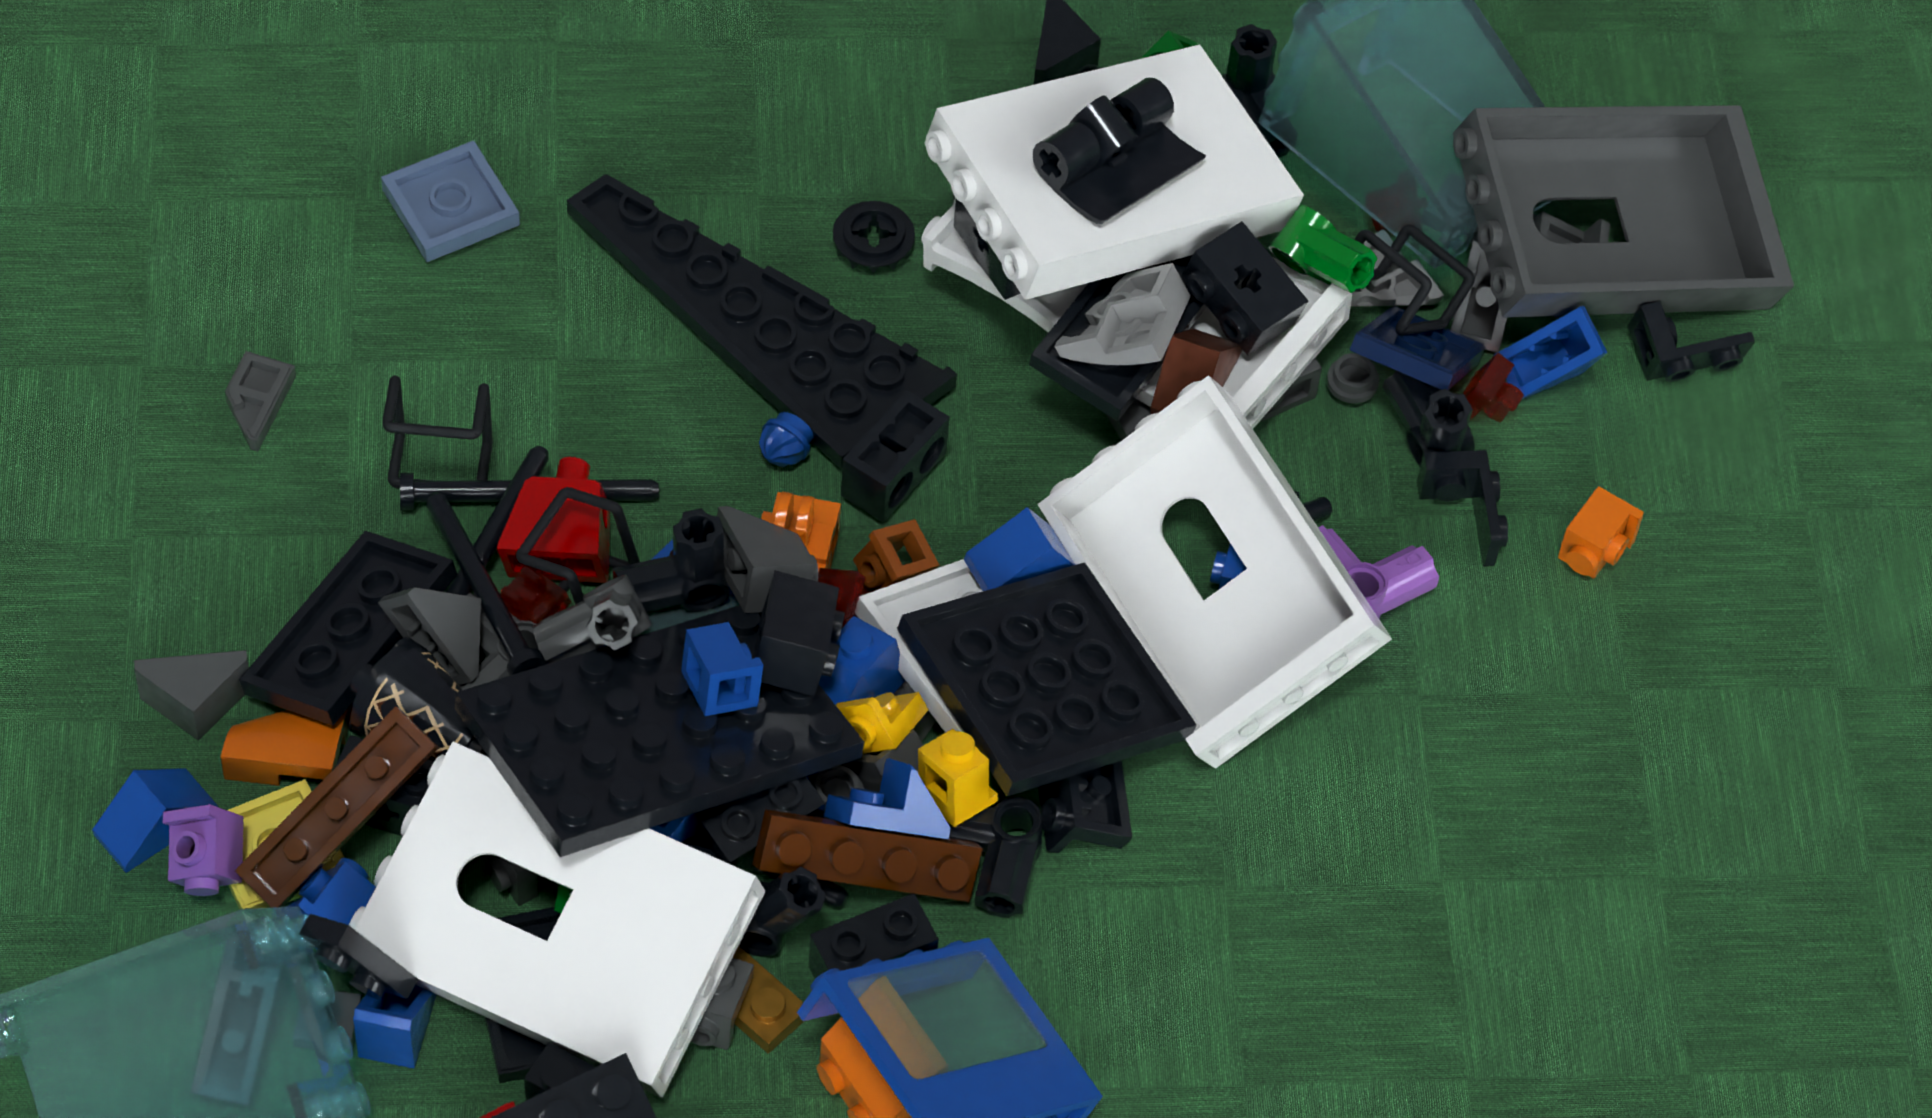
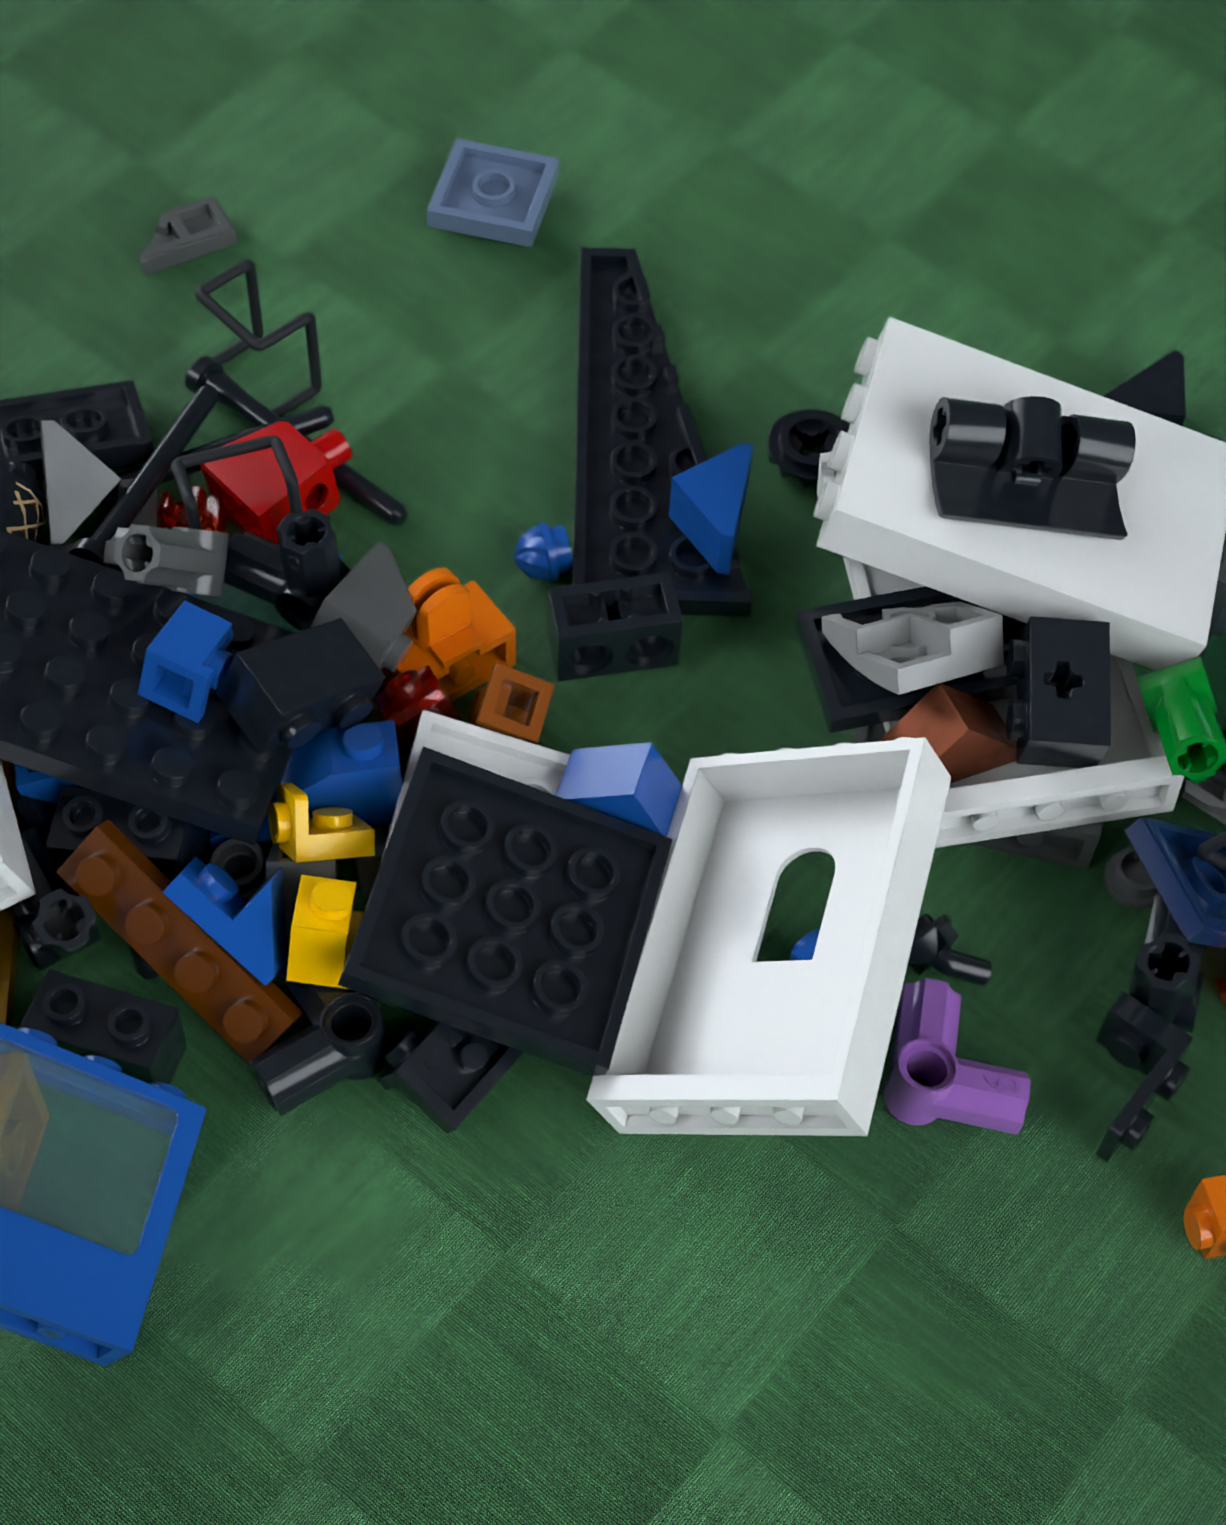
camera: 45 degrees right, 0 degrees up
none -> blue slope [669,443,754,575]

